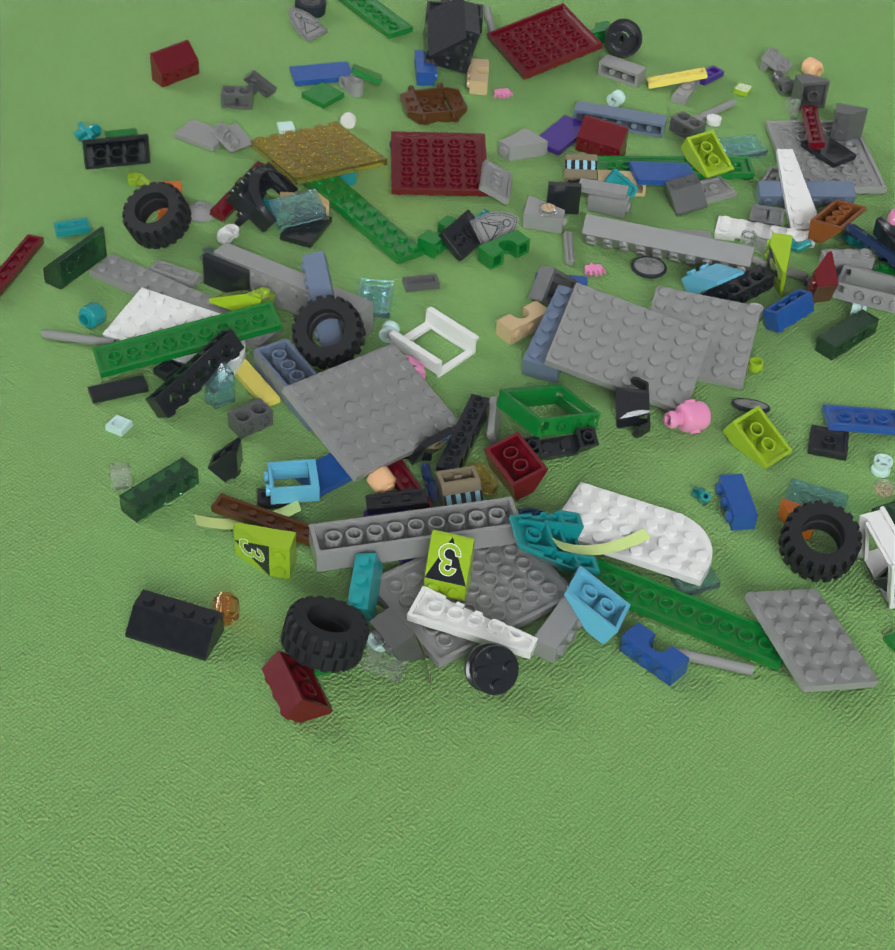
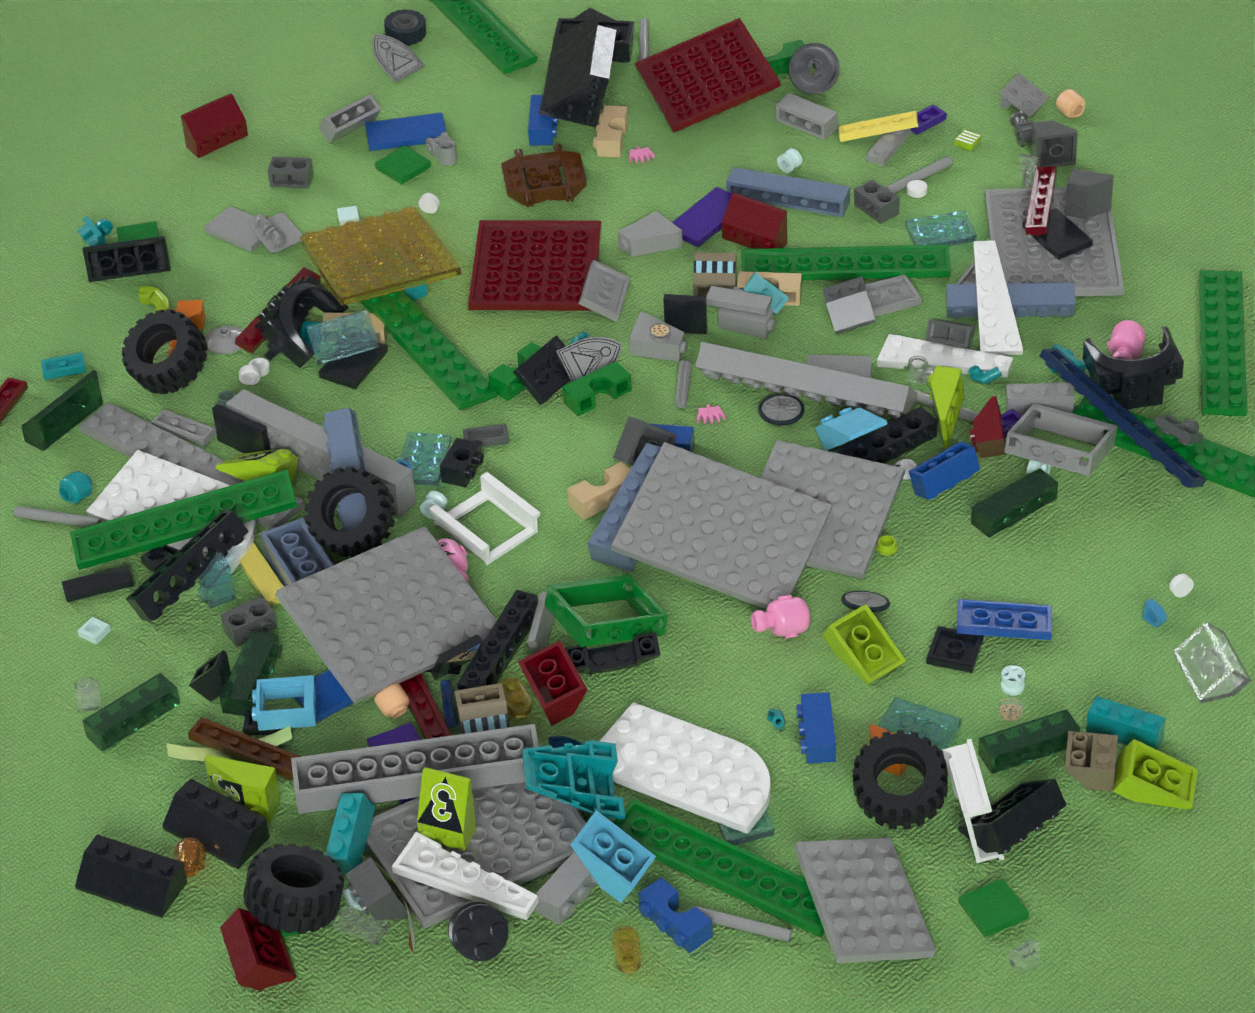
camera: 10 degrees right, 0 degrees up
dark grey plate [243,70,277,98] -> none
green tile [352,64,382,85] -> none
black tile [365,488,428,514] -> none
yellowish green sticker [552,528,651,555] -> none
black piece [615,377,650,438] -> none
blue tile [628,161,694,185] -> none
lime slope [680,130,734,179] -> none
dark orange slope [808,199,867,243] -> none
none -> black slope [162,779,270,869]
none -> clear green brick [220,630,282,716]
none -> light grey brick [319,93,381,144]
none -> black brick [440,438,484,487]
none -> clear yellow plate [613,927,641,973]

